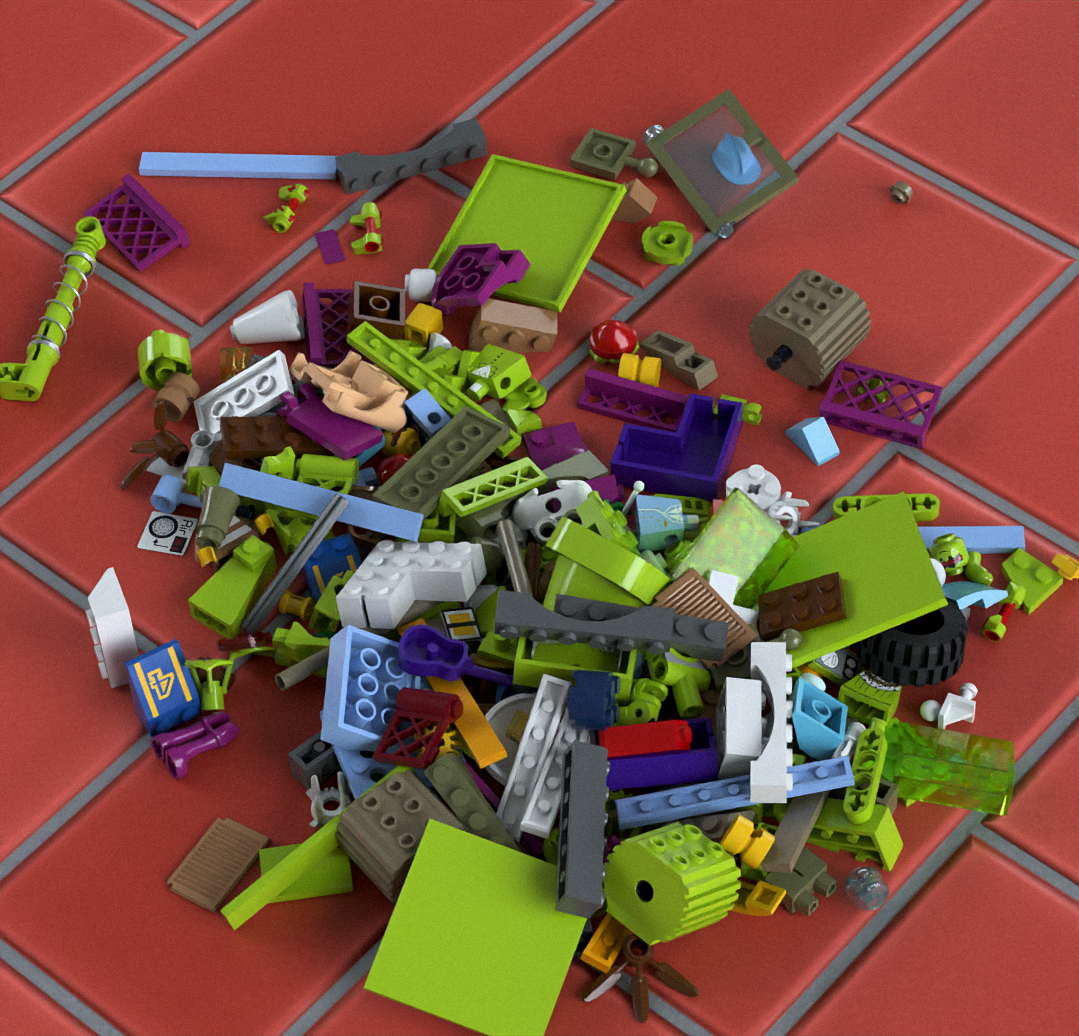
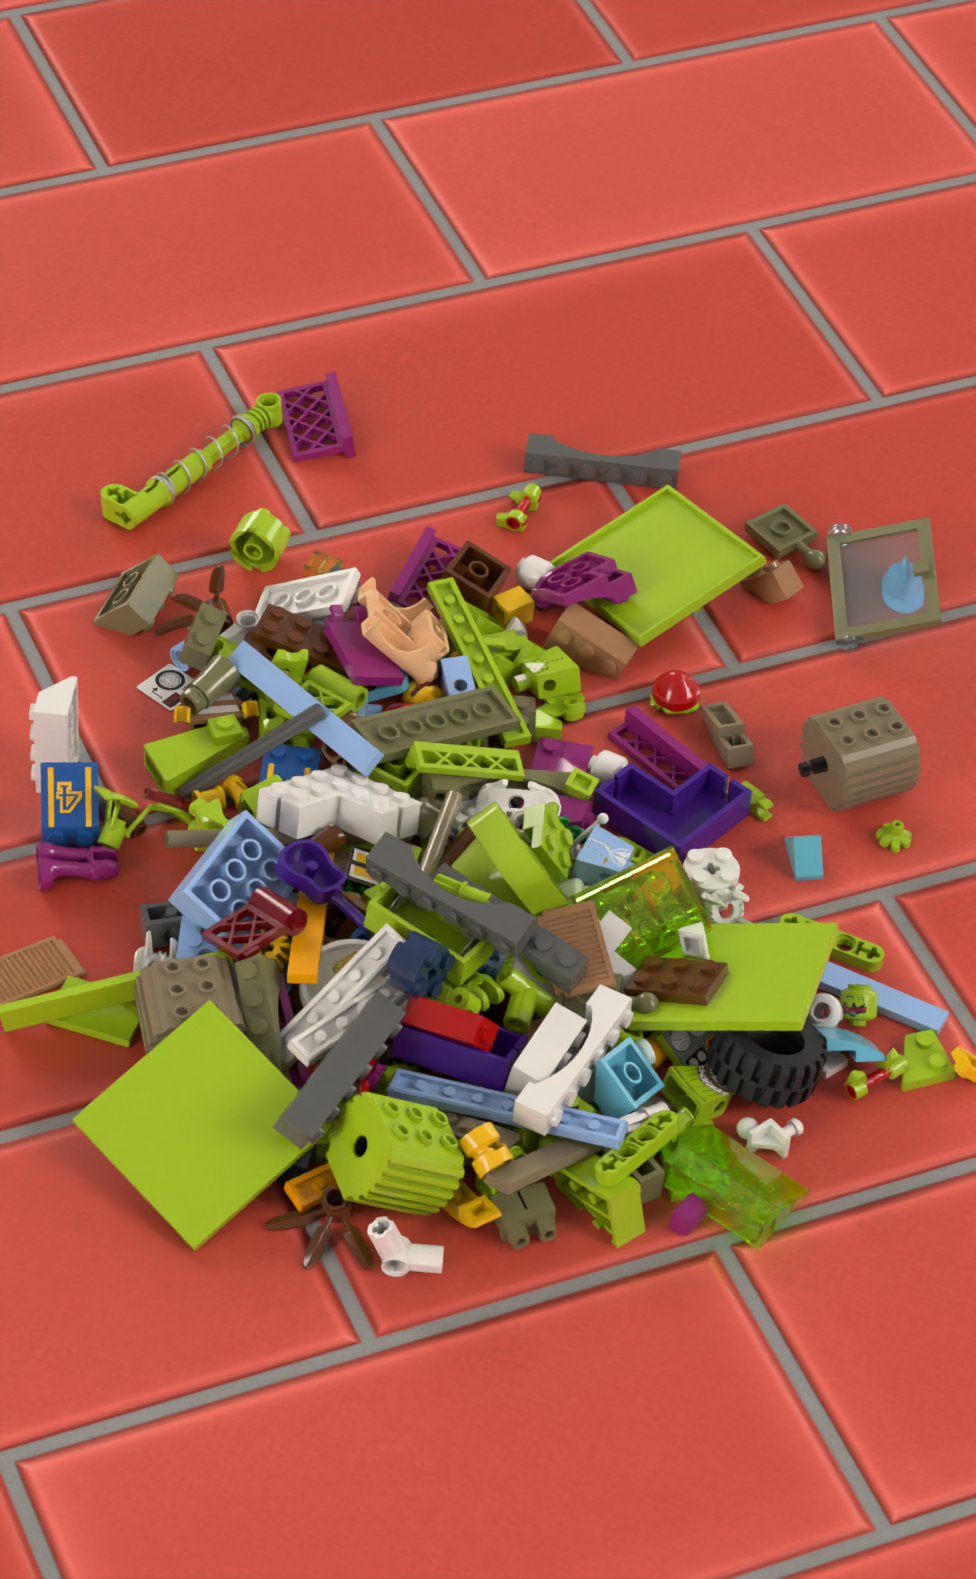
camera: 20 degrees right, 5 degrees down
light blue tile [139,152,338,180] -> none
medium nougat wheel [152,372,200,422] -> none
white cone [230,290,305,344] -> none
lime piece [263,183,309,233] -> none
magenta sticker [315,229,345,264] -> none
yellow wheel [618,353,661,387] -> none
lime plate [642,221,693,266] -> none
magenta fence [819,360,942,449] -> none
clear light blue head [845,866,889,911] -> none
lime arm [965,551,993,586] -> none
none -> olive slope [93,553,179,635]
none -> olive brick [177,602,227,671]
none -> yellow bush [192,785,227,810]
none -> reddish brown cone [309,824,346,854]
none -> white piece [367,1216,444,1277]
none -> lime axle [433,874,492,903]
none -> lime plate [562,767,599,801]
none -> white head [587,750,628,786]
none -> magenta brick [669,1192,708,1236]
none -> white slope [678,922,710,960]

